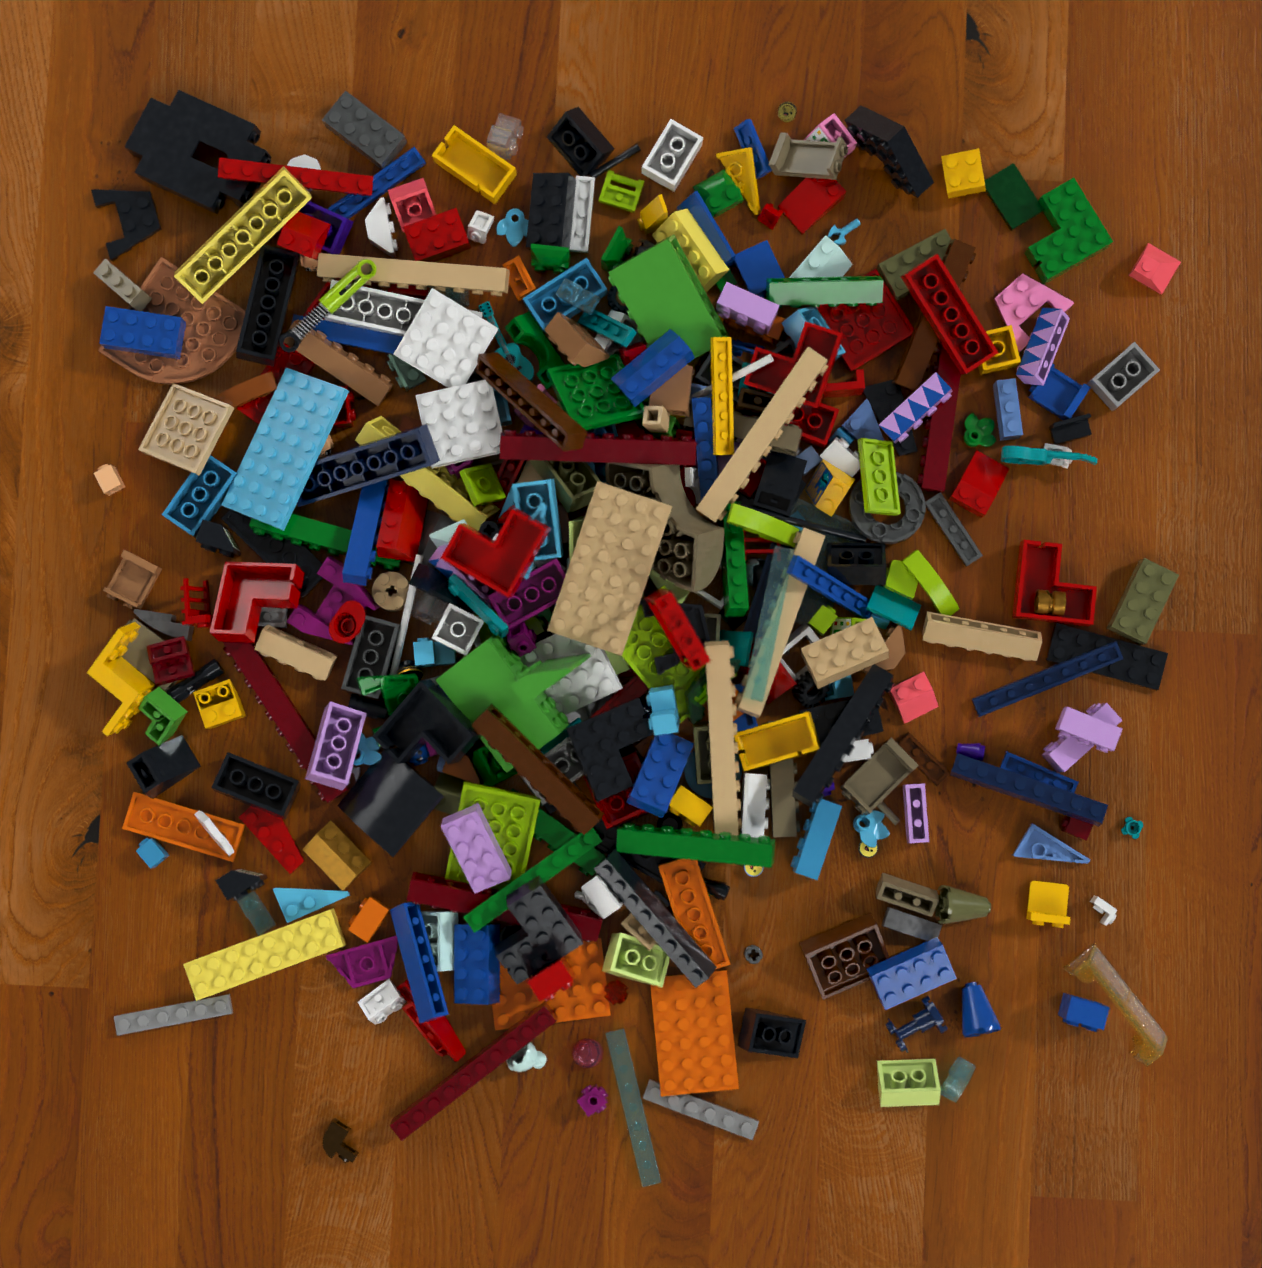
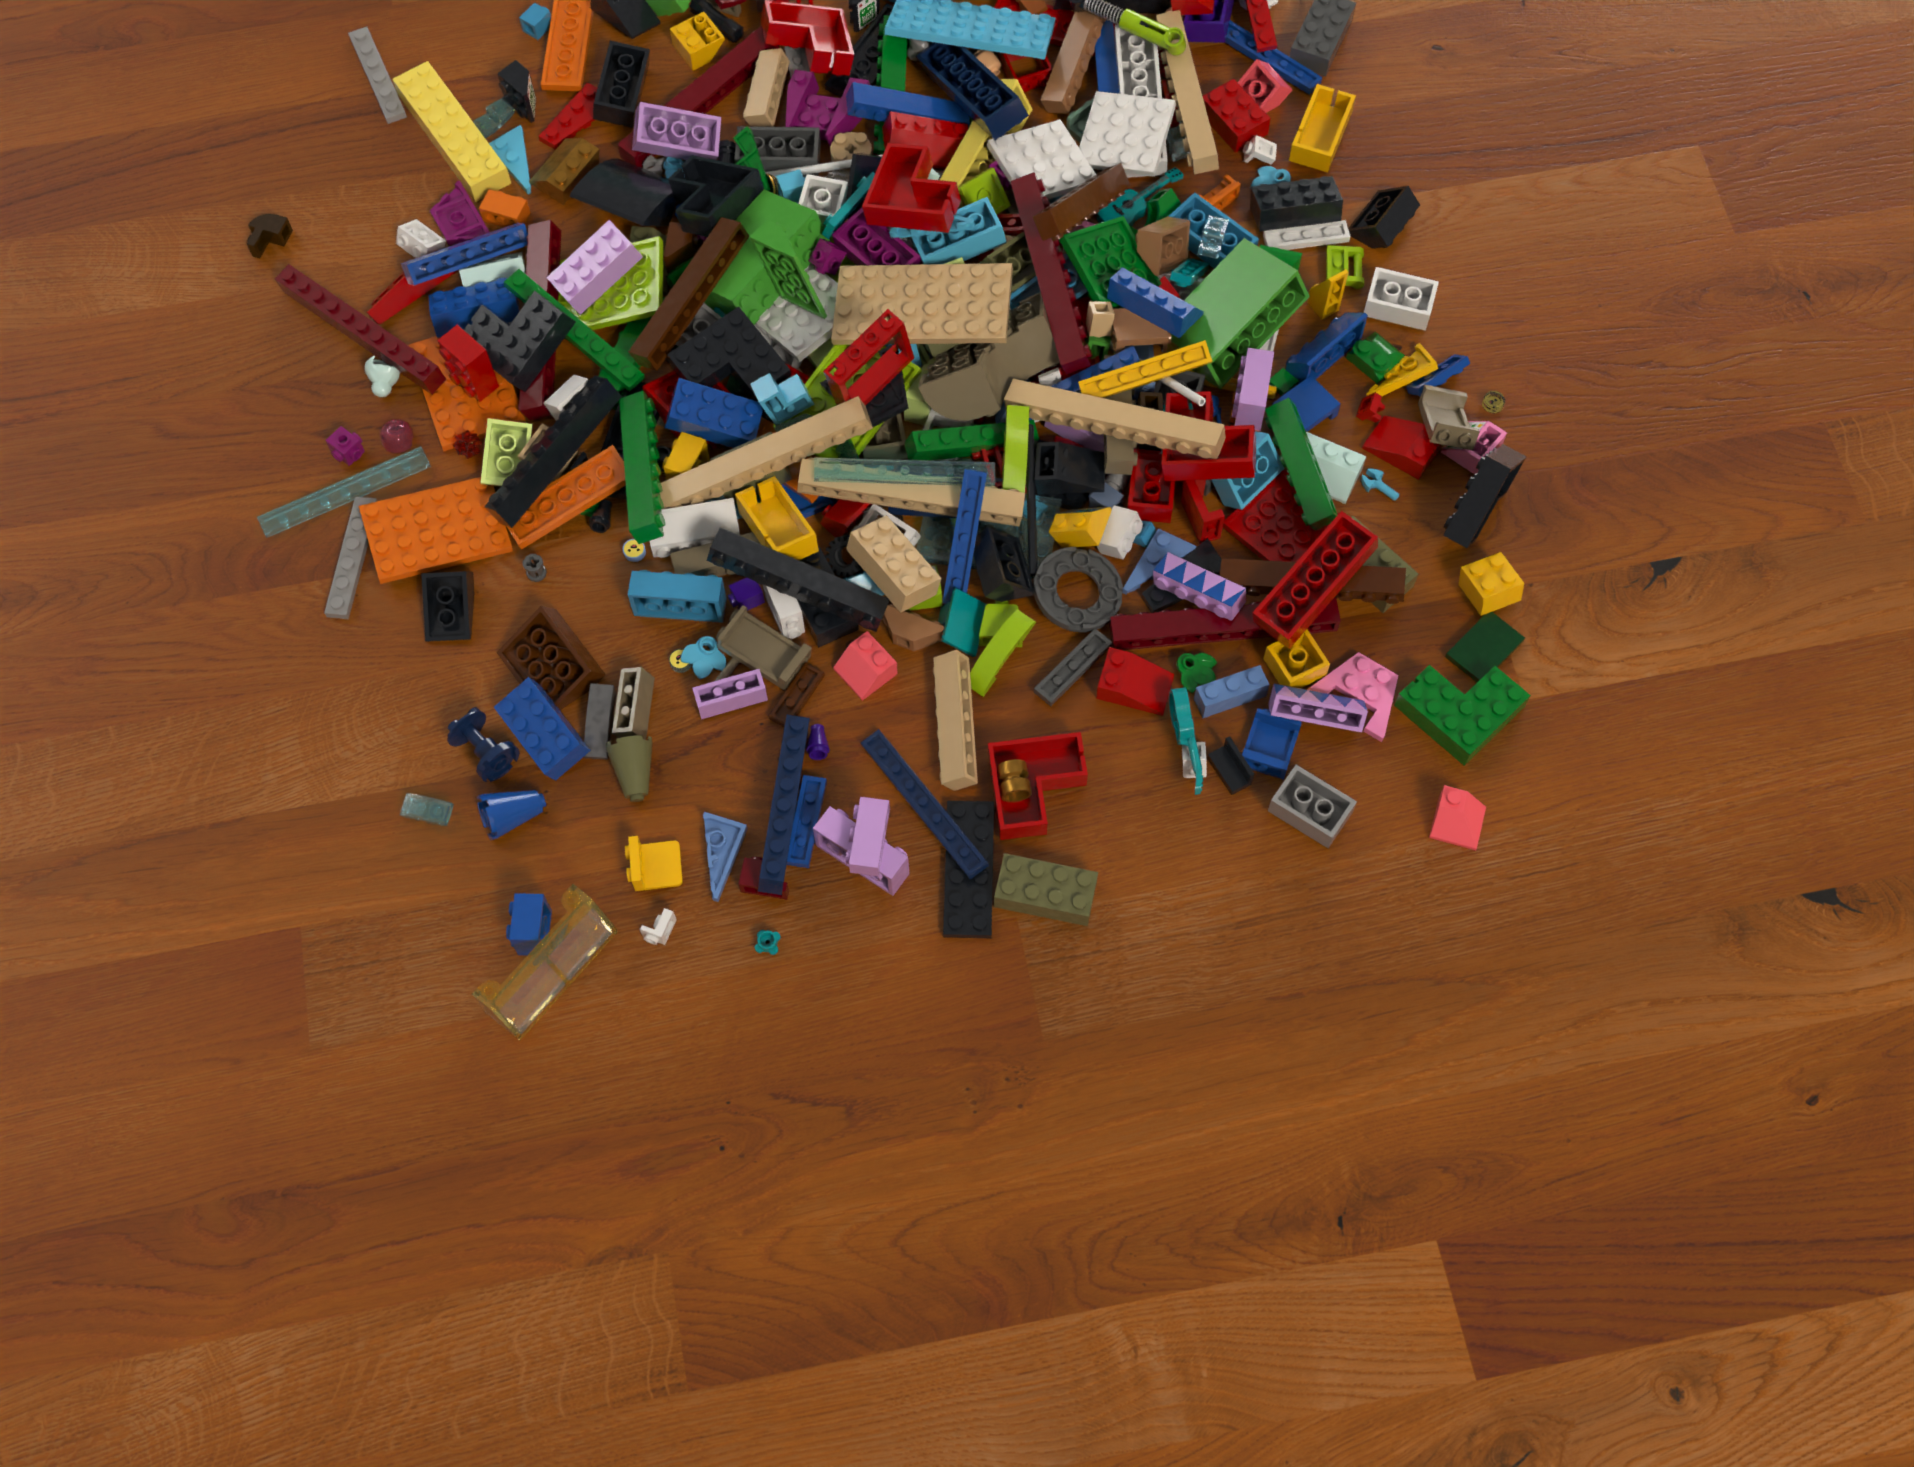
camera: 75 degrees right, 20 degrees down
white tile [194,810,234,856] -> none
red piece [329,600,366,644] -> none
white slope [365,197,398,258] -> none
clear brick [486,113,524,161] -> none
green slope [531,244,570,274] -> none
black bar [589,144,641,178] -> none
light yellow brick [652,208,729,292] -> none
lime brick [807,605,838,636] -> none
lime tile [857,438,901,516] -> none
yellowish green slope [877,1059,941,1107] -> none

